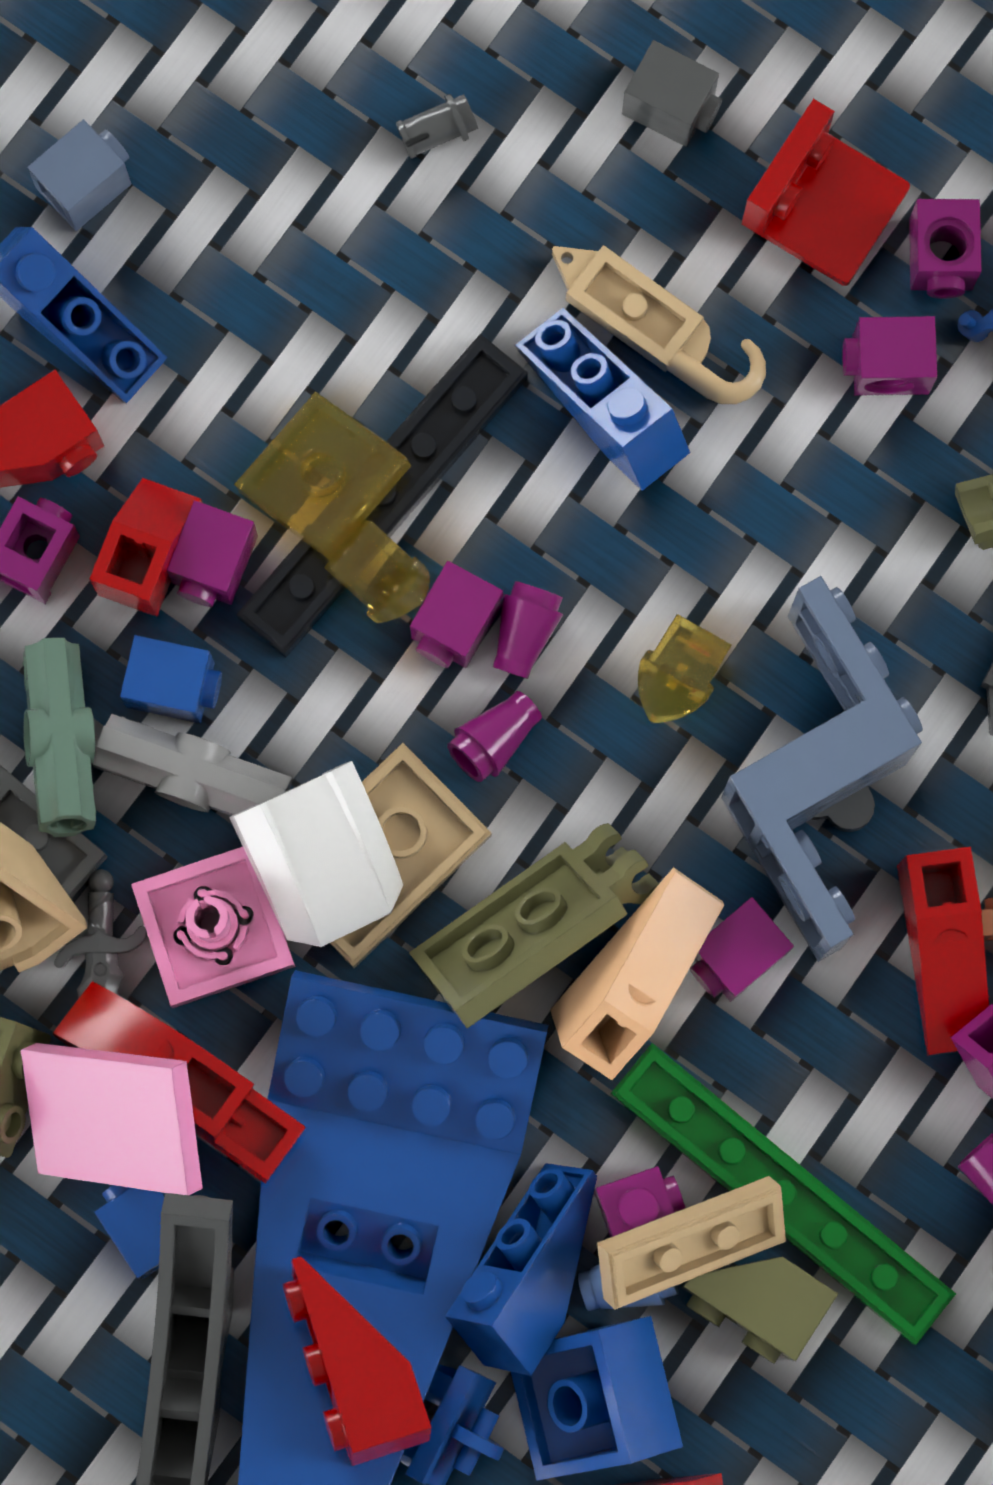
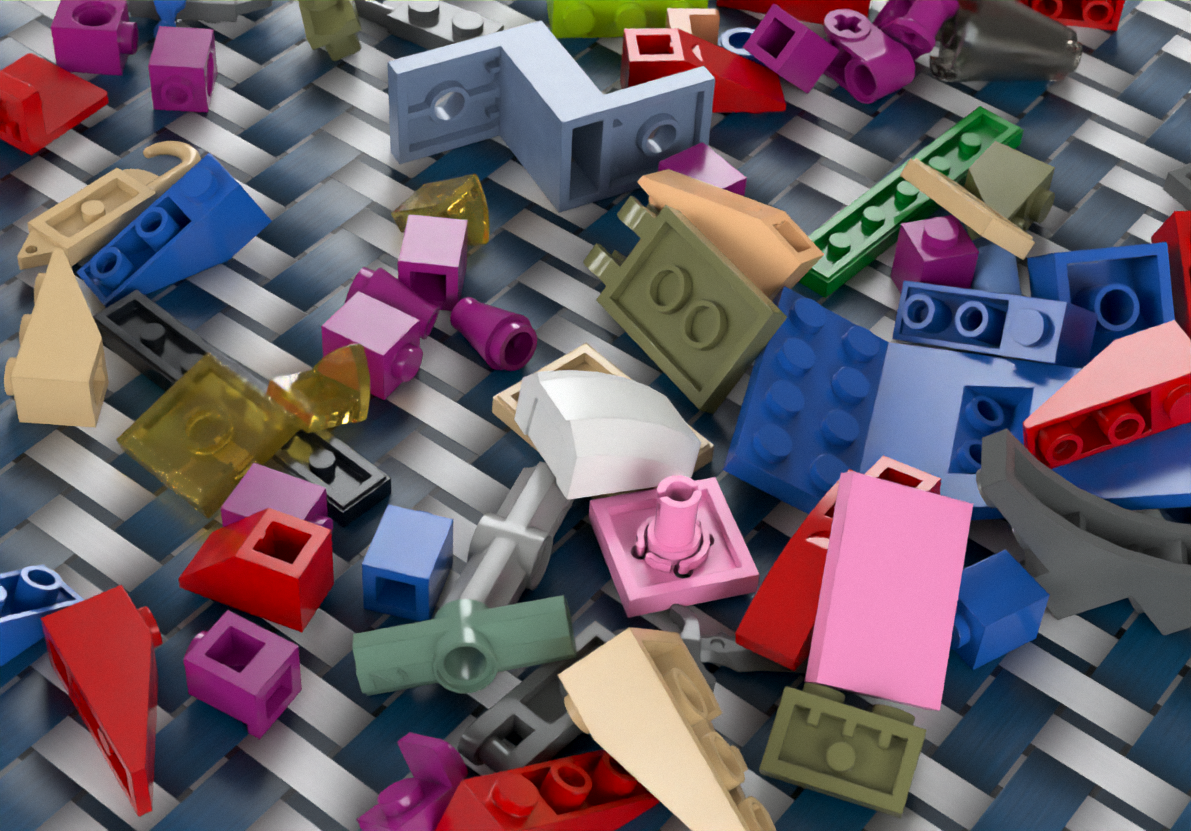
camera: 90 degrees left, 35 degrees down
none -> tan slope [4,249,109,428]
none -> brick [398,214,468,311]

